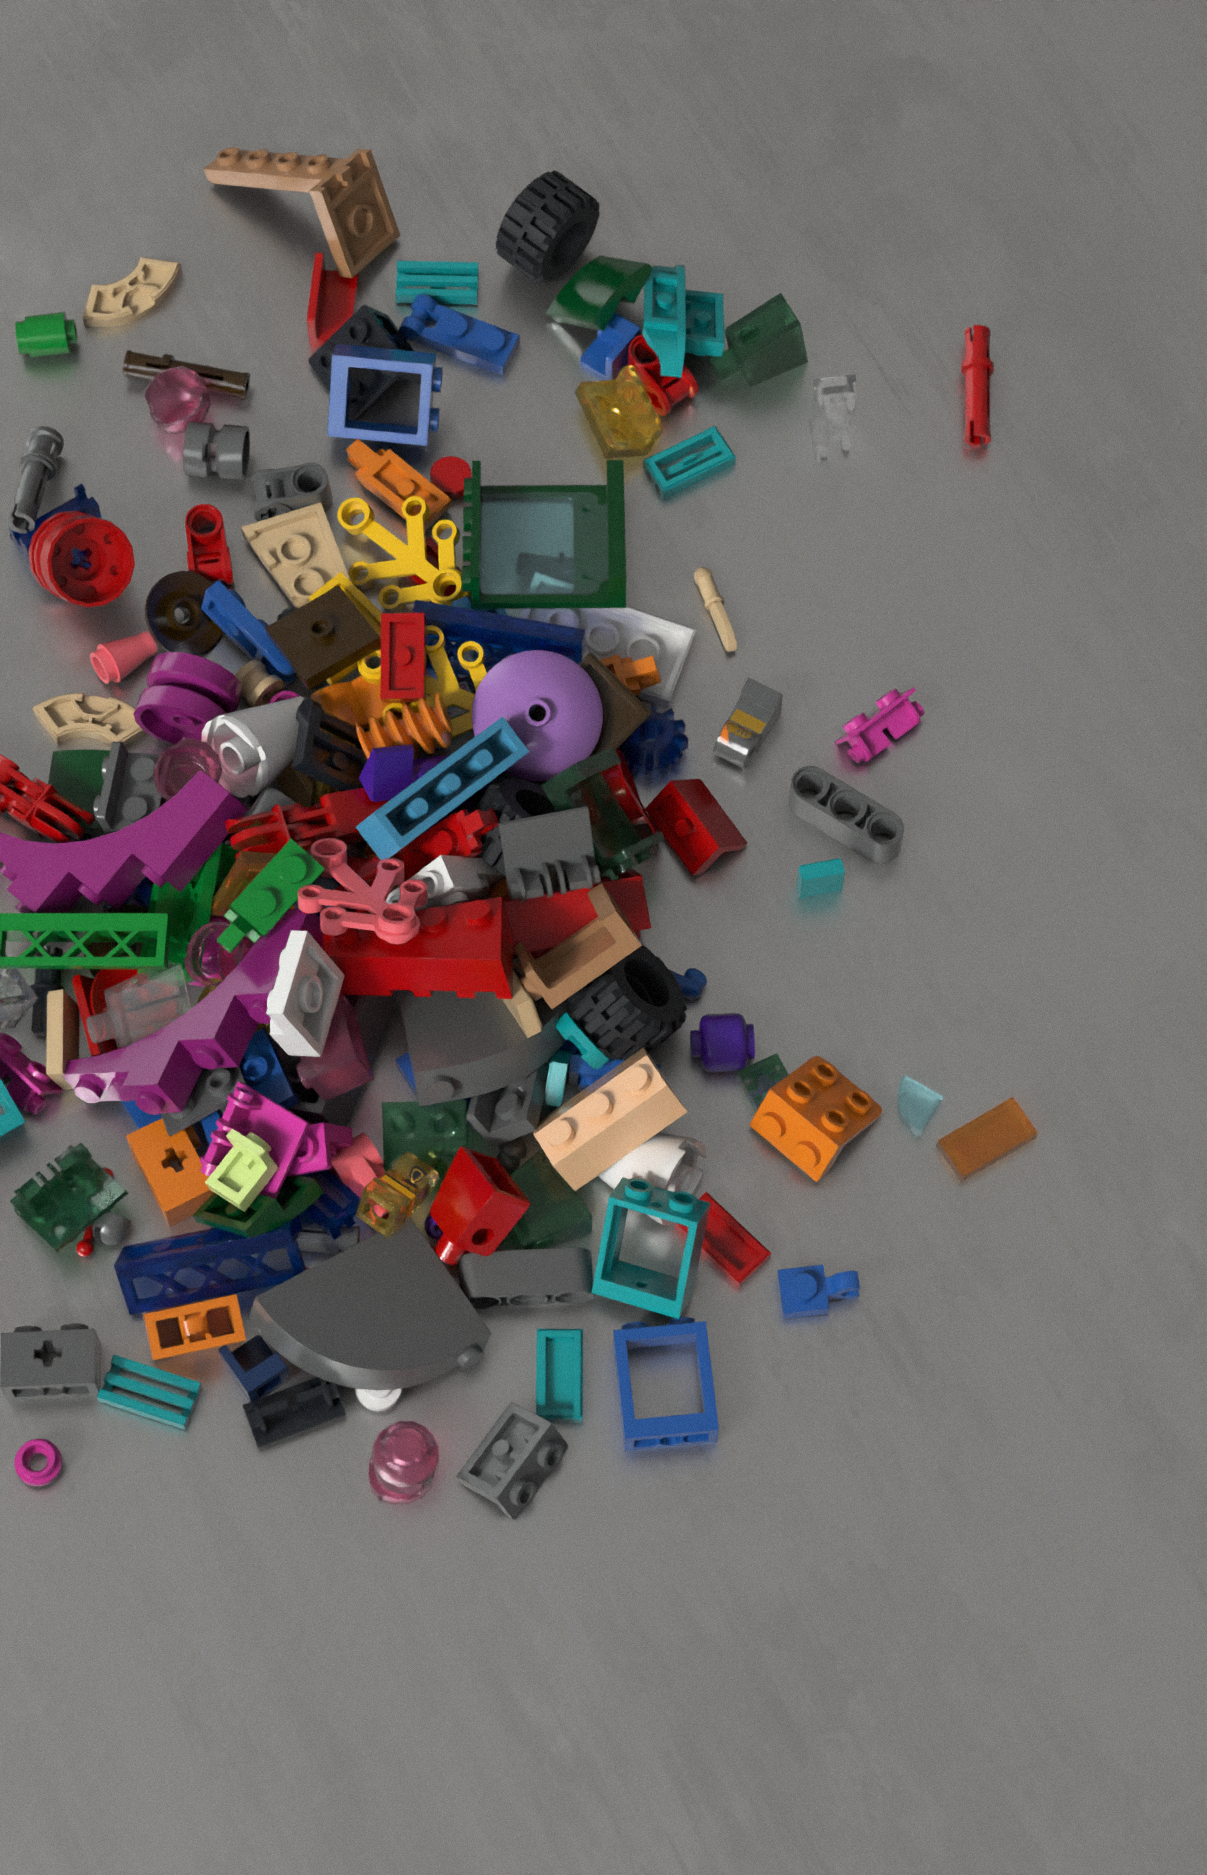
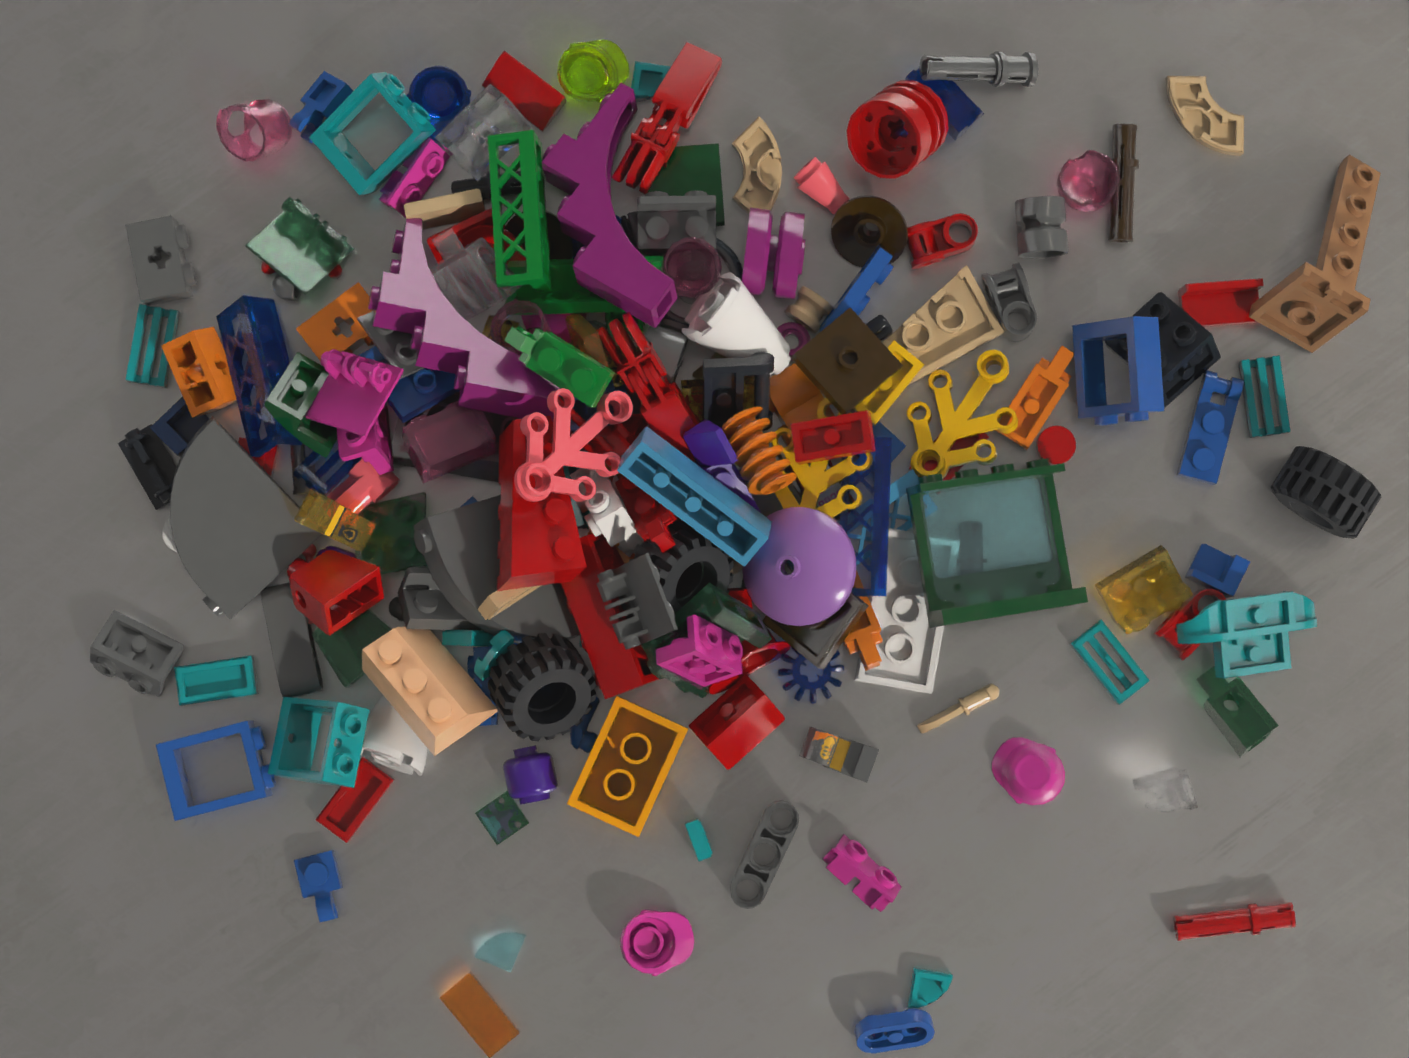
camera: 80 degrees right, 20 degrees up
dark pink plate [14,1439,62,1486] -> none
green brick [15,312,78,358] -> none
yellowish green bracket [205,1129,279,1212] -> none
white plate [266,930,345,1057] -> none
clear pink helmet [368,1421,439,1504] -> none
medium nougat panel [514,882,642,1009] -> none
dark green slope [546,255,653,331] -> none
orange bracket [749,1056,882,1182] -> none
none -> light orange brick [567,696,688,837]
none -> dark pink hat [620,910,694,976]
none -> dark pink bracket [656,615,743,687]
none -> blue plate [854,1009,935,1053]
none -> teal tile [907,967,953,1008]
none -> dark pink hat [992,737,1065,805]

